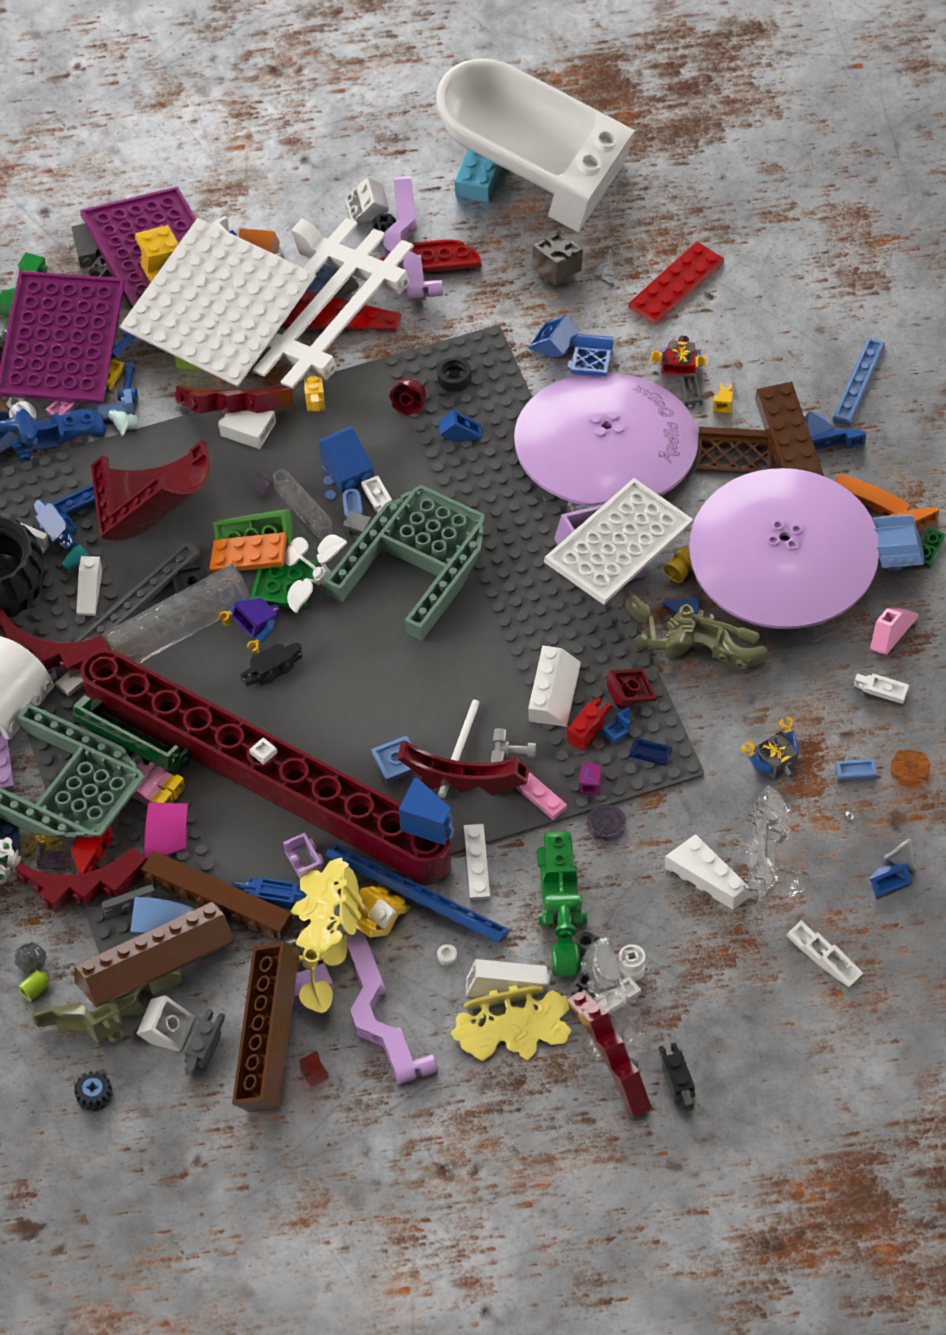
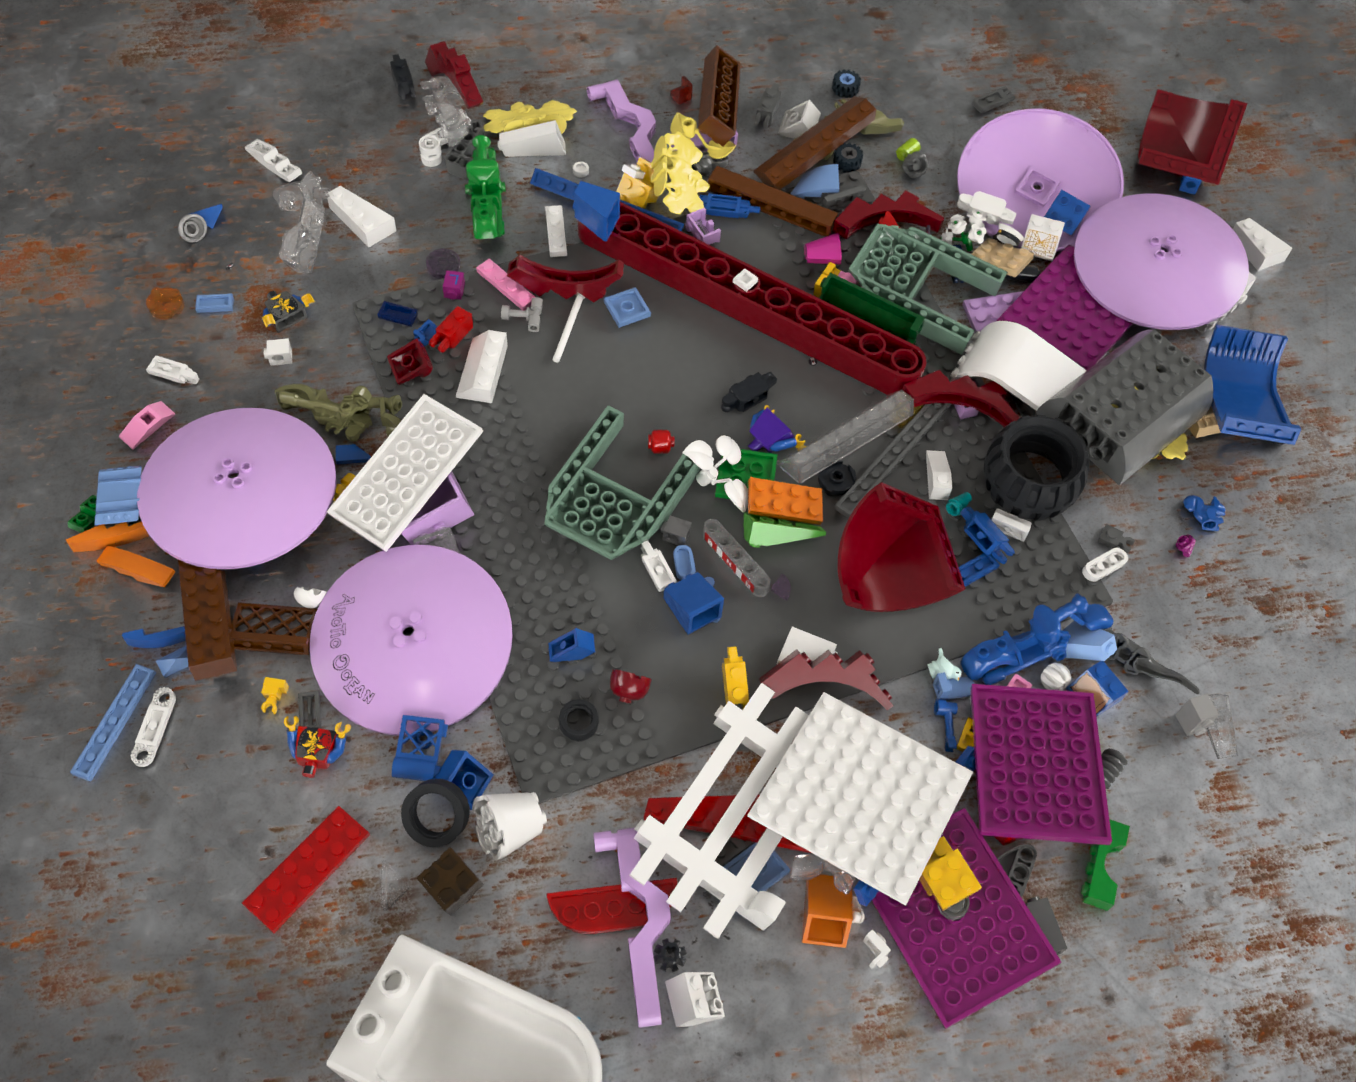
camera: 170 degrees right, 5 degrees up
none -> white plate [131,687,176,767]
none -> white brick [264,338,292,366]
none -> white hair [293,587,327,608]
none -> black tyre [401,779,470,848]
none -> white cone [472,792,547,861]
none -> red head [648,430,675,454]

